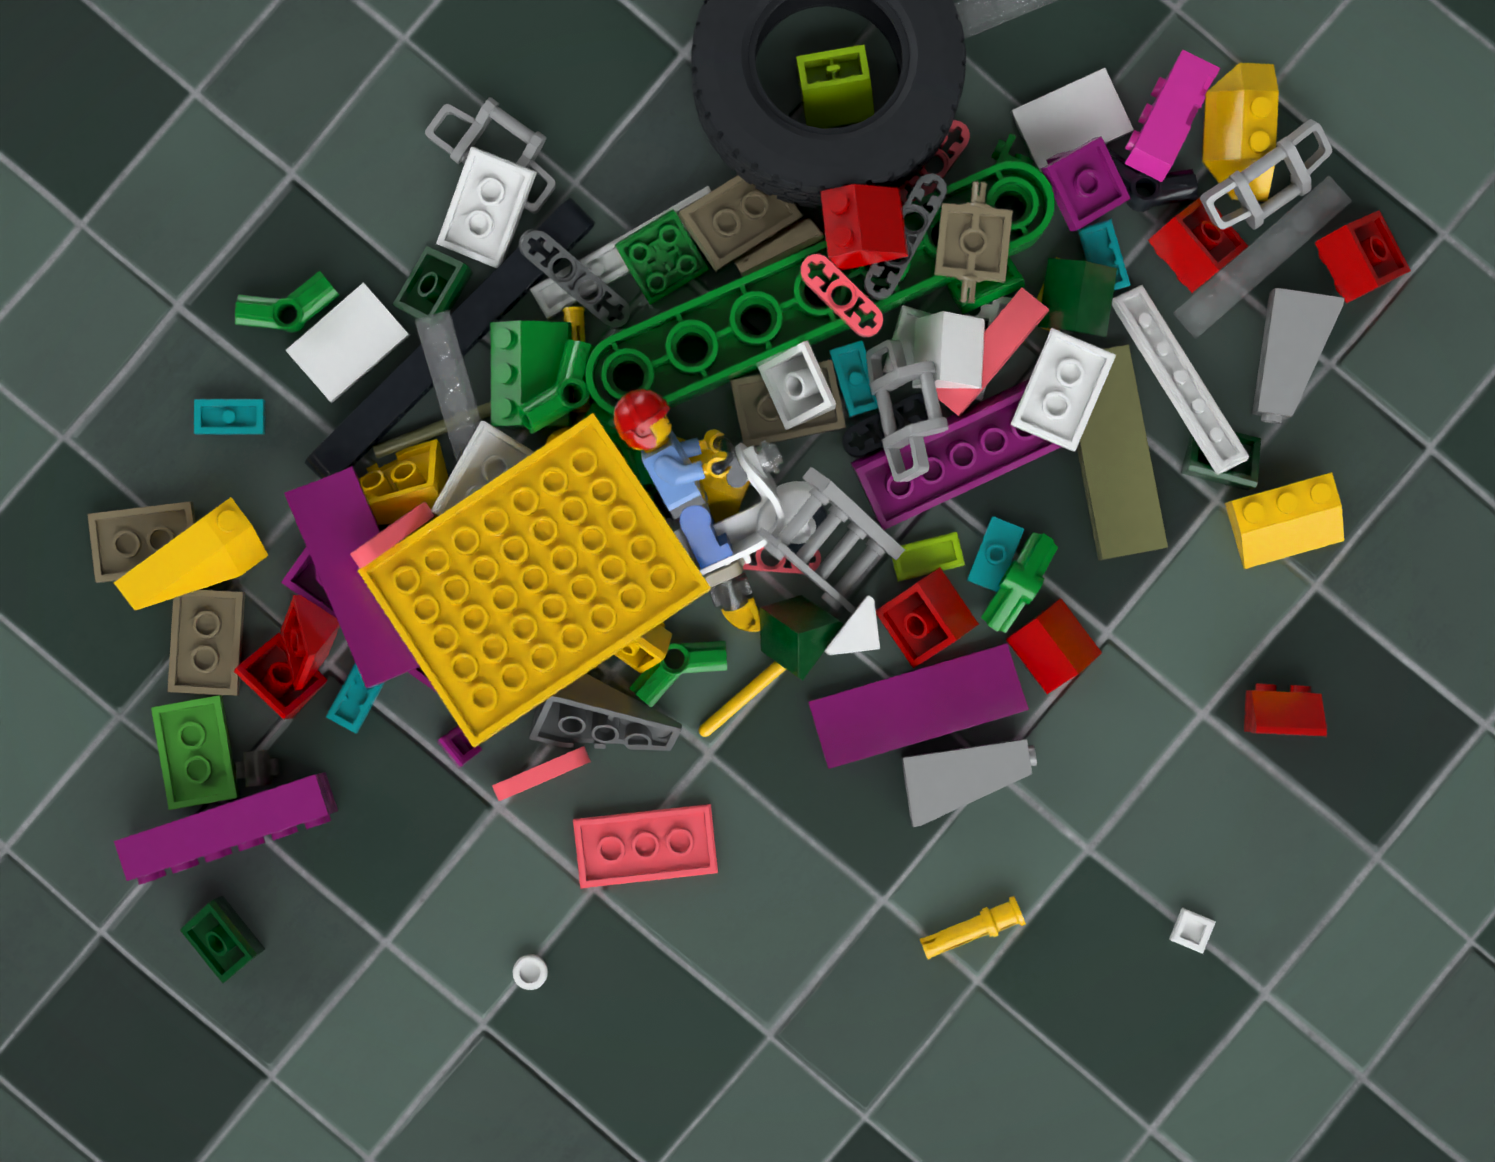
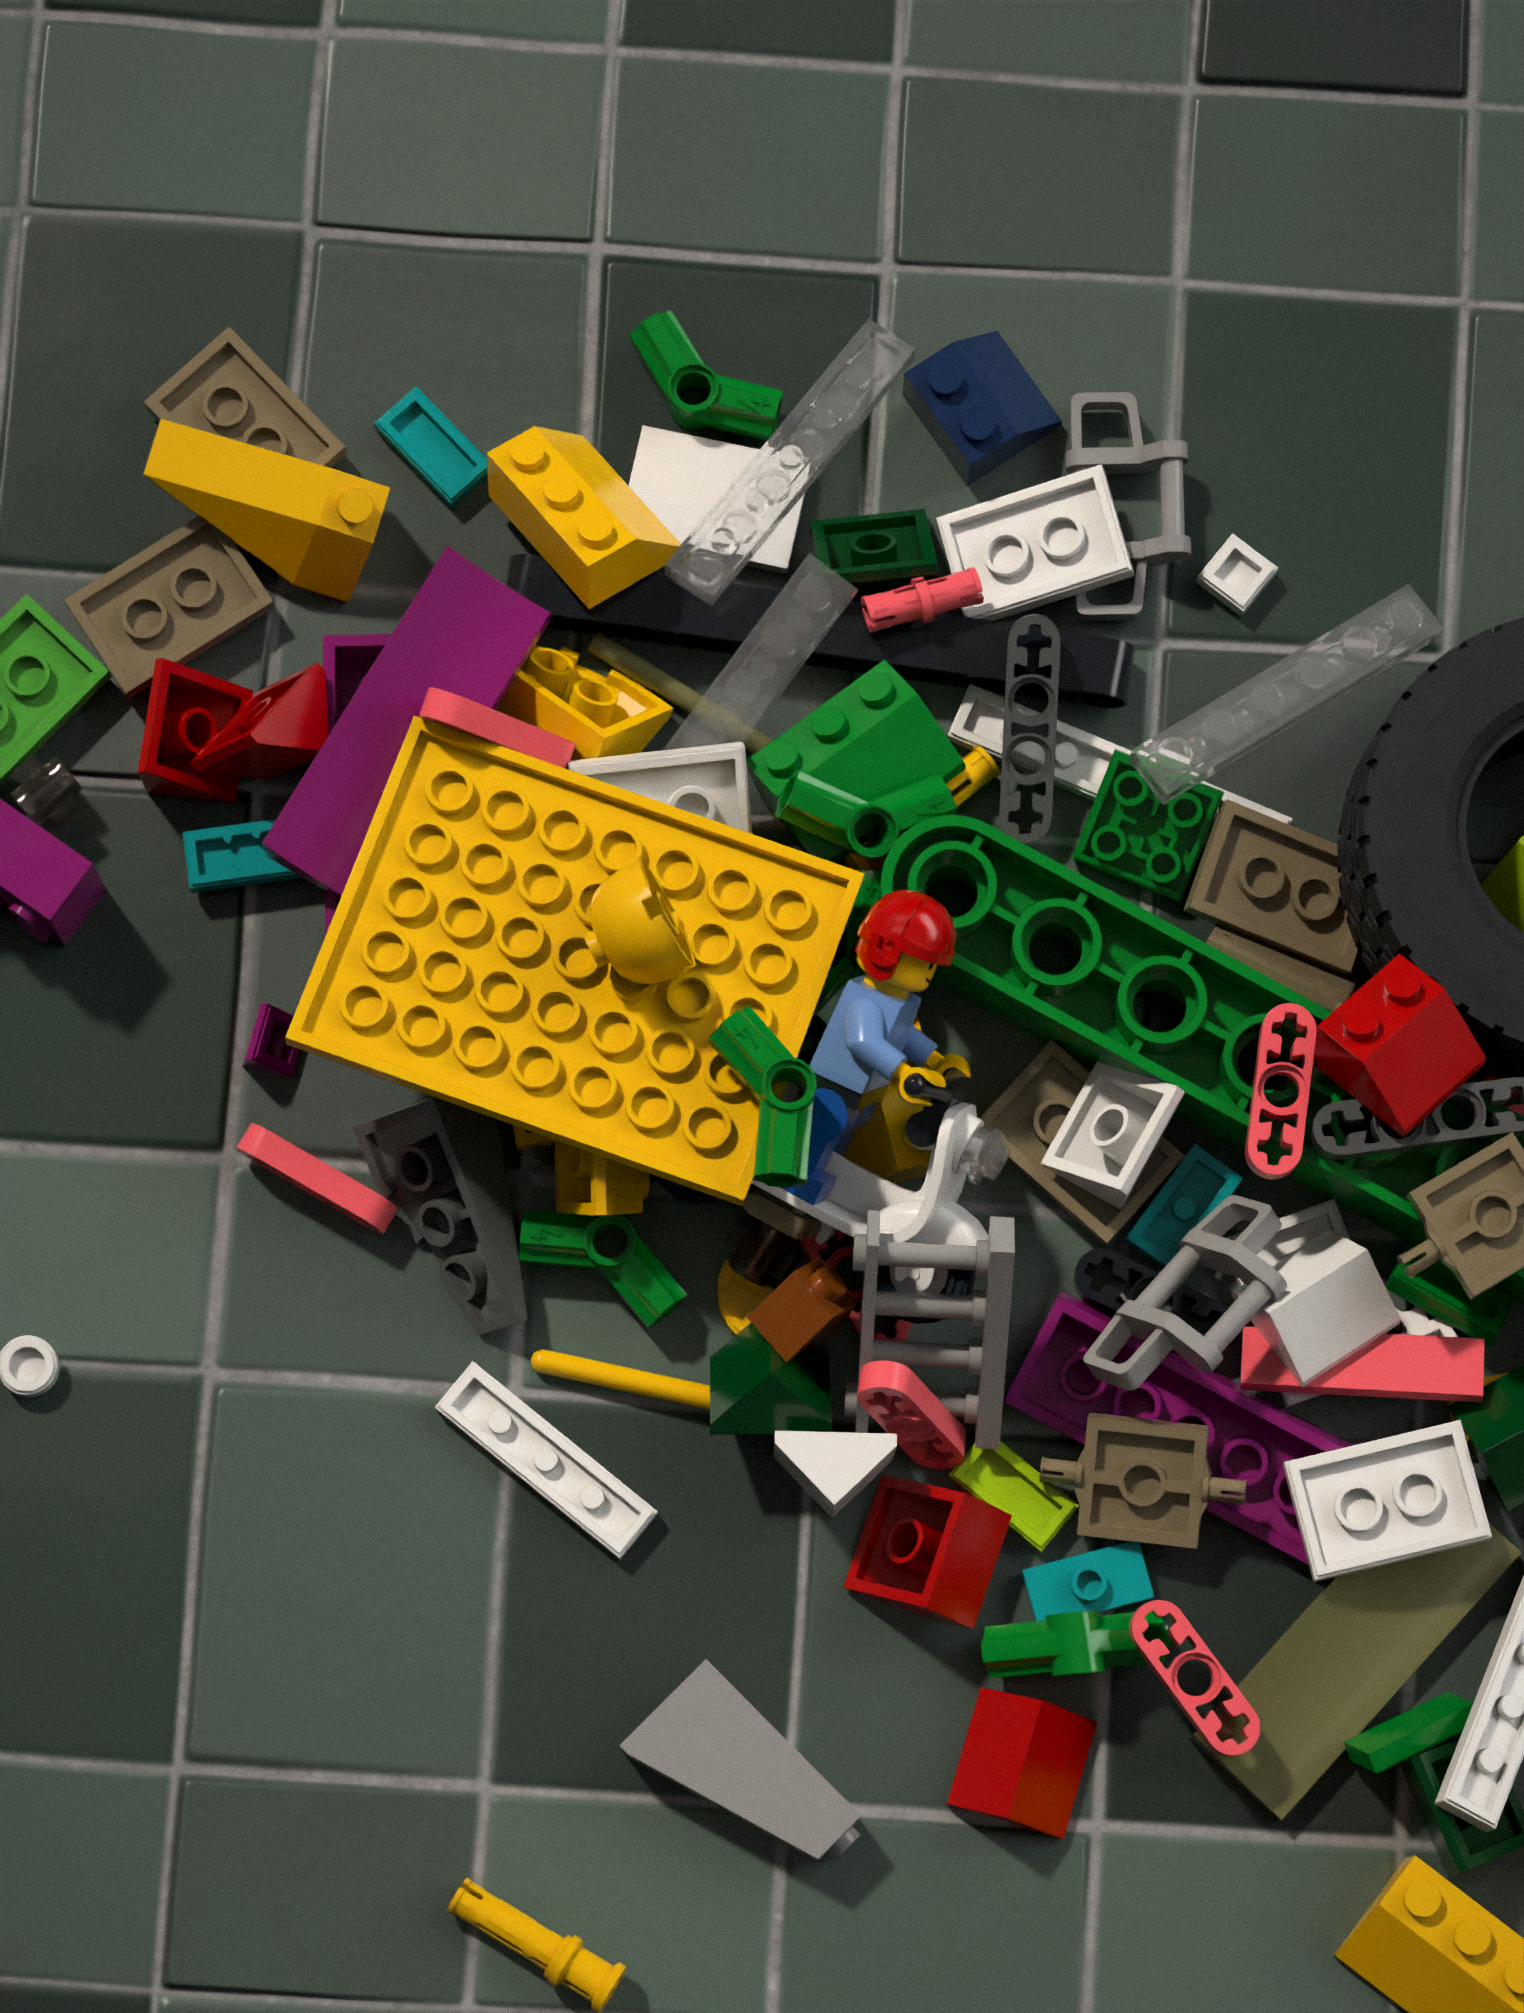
camera: 50 degrees right, 10 degrees down
teal plate [194,399,265,435] -> none
coral tile [573,804,718,888] -> none
magenta arch [808,643,1029,769] -> none
none -> teal tile [374,386,488,510]
none -> white tile [435,1361,658,1560]
none -> yellow slope [487,426,684,609]
none -> yellow cylinder [584,859,696,984]
none -> clear plate [665,318,915,606]
none -> green piece [708,1005,817,1188]
none -> dark orange slope [747,1258,857,1363]
none -> coral beam [857,1360,967,1470]
none -> coral pin [861,567,984,633]
none -> dark blue slope [902,331,1062,486]
none -> dark tan plate [1039,1413,1247,1549]
none -> clear plate [1128,584,1444,805]
none -> coral beam [1129,1600,1260,1756]
none -> white tile [1196,533,1278,617]
none -> green tile [1344,1691,1473,1774]

